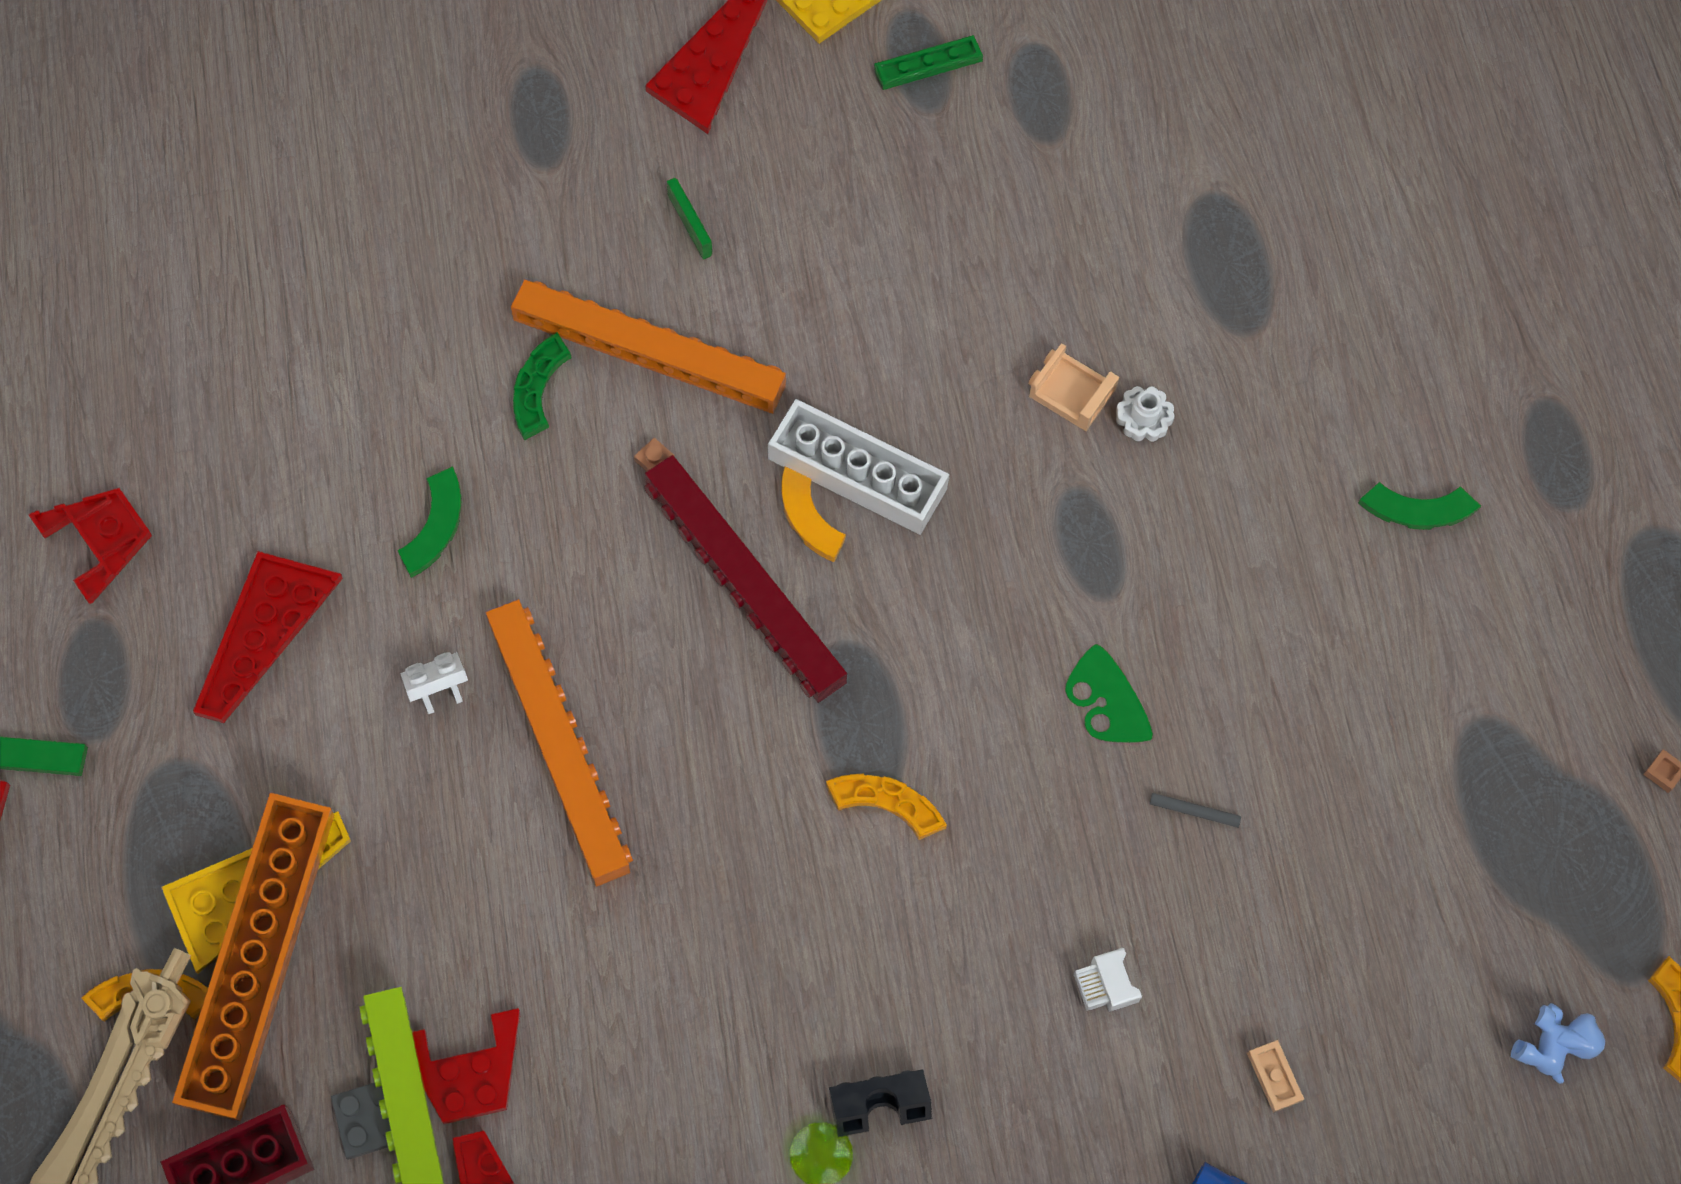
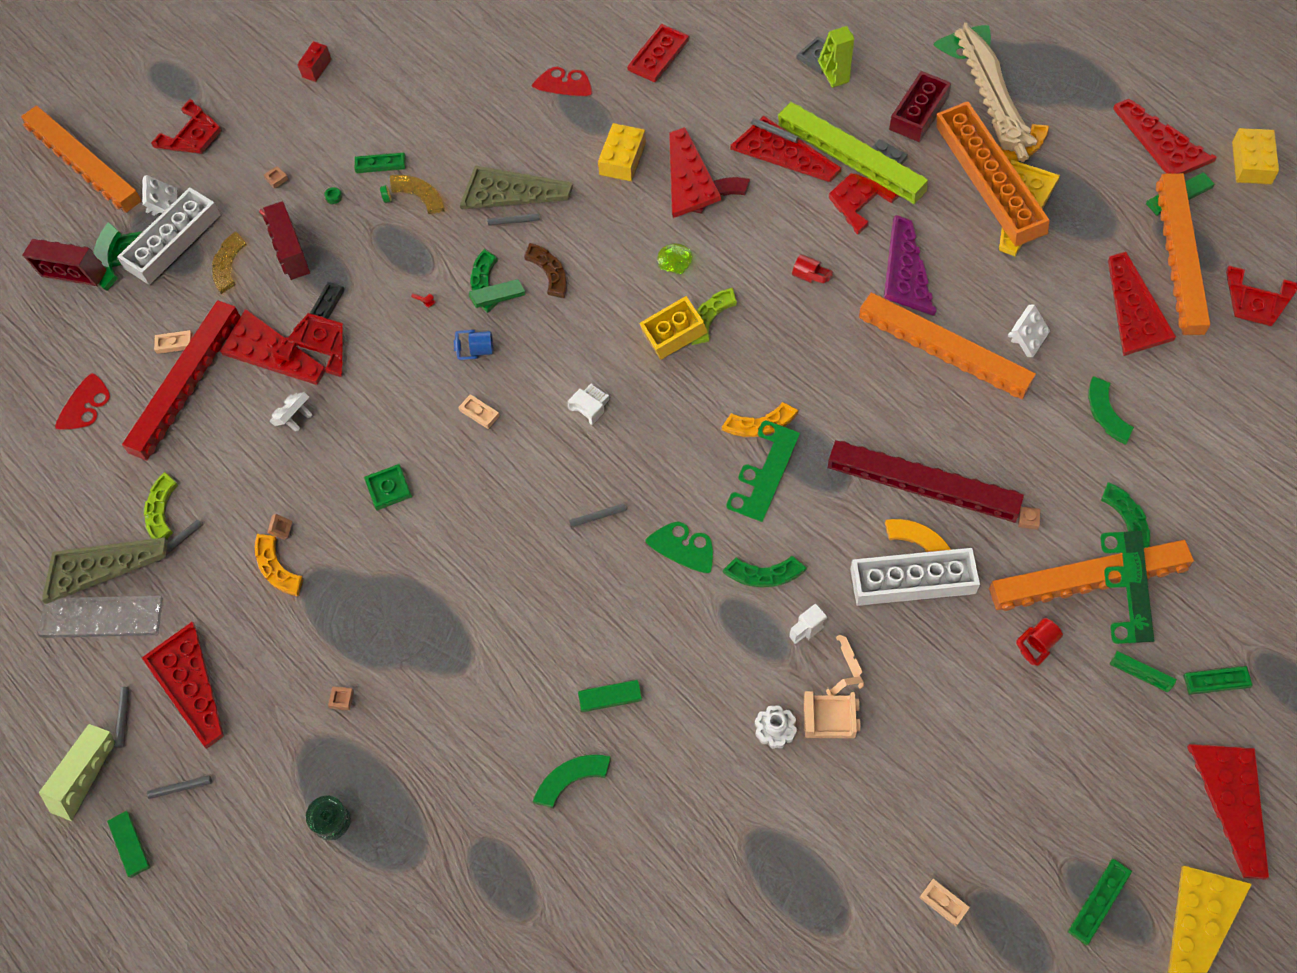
camera: 155 degrees right, 5 degrees down
black arch [829,1069,932,1137] -> none
light blue animal [1511,1003,1605,1084] -> none
none -> nougat plate [267,514,292,540]
none -> green tile [364,464,412,511]
none -> green tile [578,680,642,713]
none -> yellow brick [639,296,707,360]
none -> lime tile [691,288,737,345]
none -> green tile [723,556,807,587]
none -> green piece [726,420,800,522]
none -> white piece [789,604,827,644]
none -> red piece [792,254,833,284]
none -> light nougat piece [826,634,864,696]
none -> magenta wing [884,215,937,316]
none -> light nougat plate [919,879,970,926]
none -> red piece [1016,618,1063,666]
none -> piece [1100,531,1155,644]
none -> orange brick [1156,173,1210,335]
none -> green tile [1183,666,1253,695]

